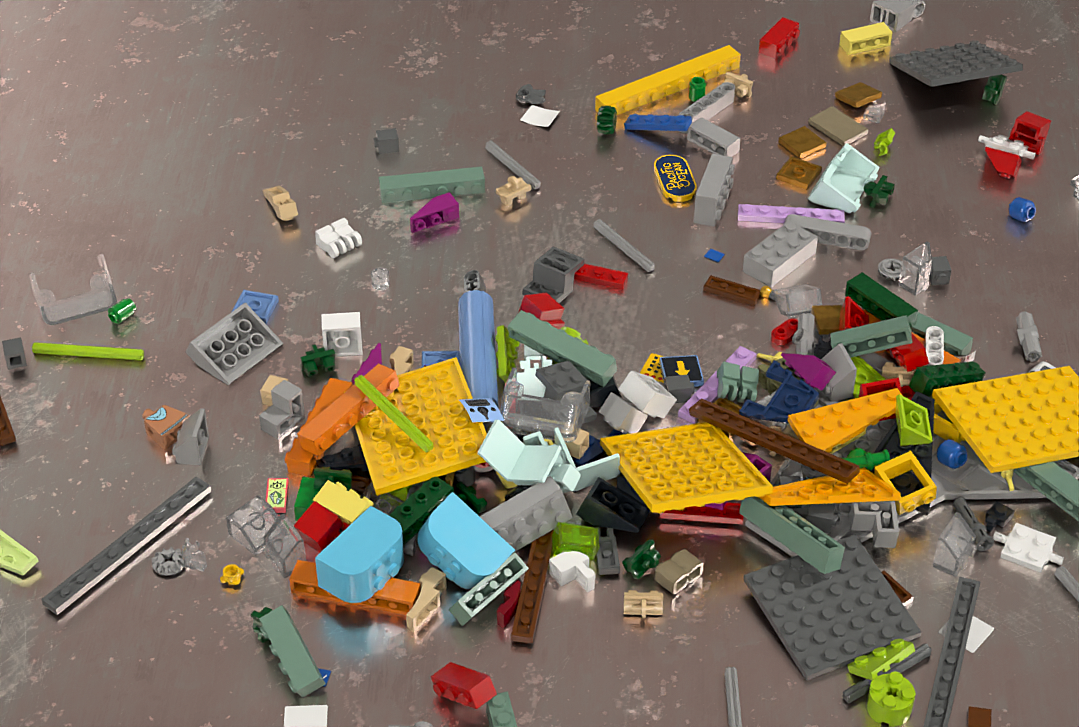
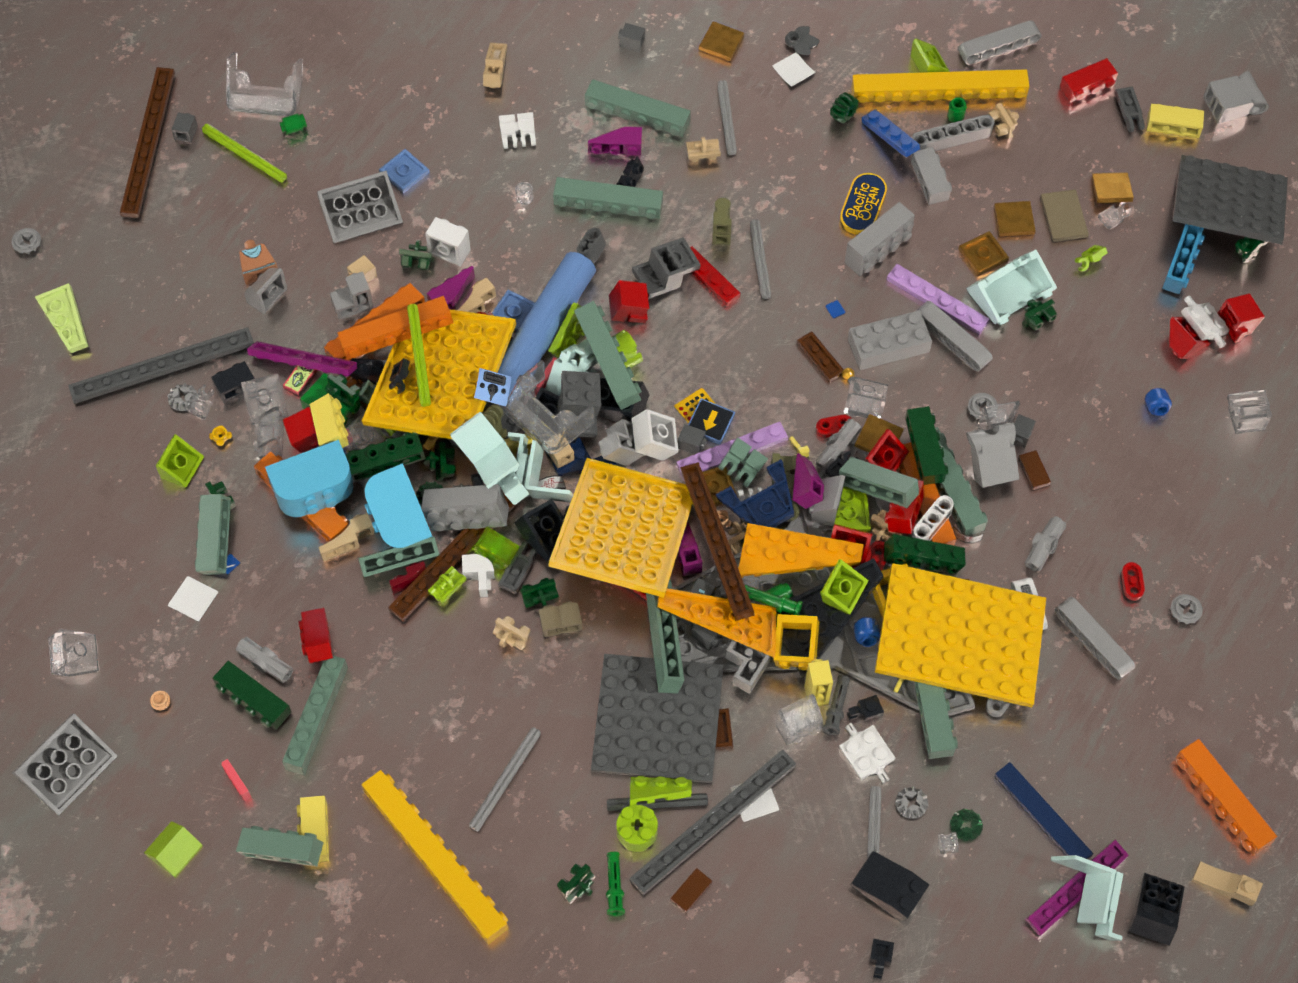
camera: 30 degrees right, 20 degrees up
none -> lime slope [156,434,204,488]
none -> black brick [211,361,257,403]
none -> magenta plate [248,341,357,377]
none -> sand green slope [359,380,376,404]
none -> black plate [389,358,410,394]
none -> lime hips [428,566,467,604]
none -> sand green brick [553,177,663,219]
none -> black hinge [616,156,644,187]
none -> pearl gold tile [699,21,744,61]
none -> olive legs [712,198,732,245]
none -> light yellow brick [804,659,833,708]
none -> lime slope [910,38,950,73]
none -> light grey beam [958,20,1042,65]
none -> light grey piece [966,422,1019,488]
none -> reddish brown tile [1018,450,1051,490]
none -> dark grey hinge [1115,86,1145,132]
none -> dark azure brick [1162,224,1205,294]

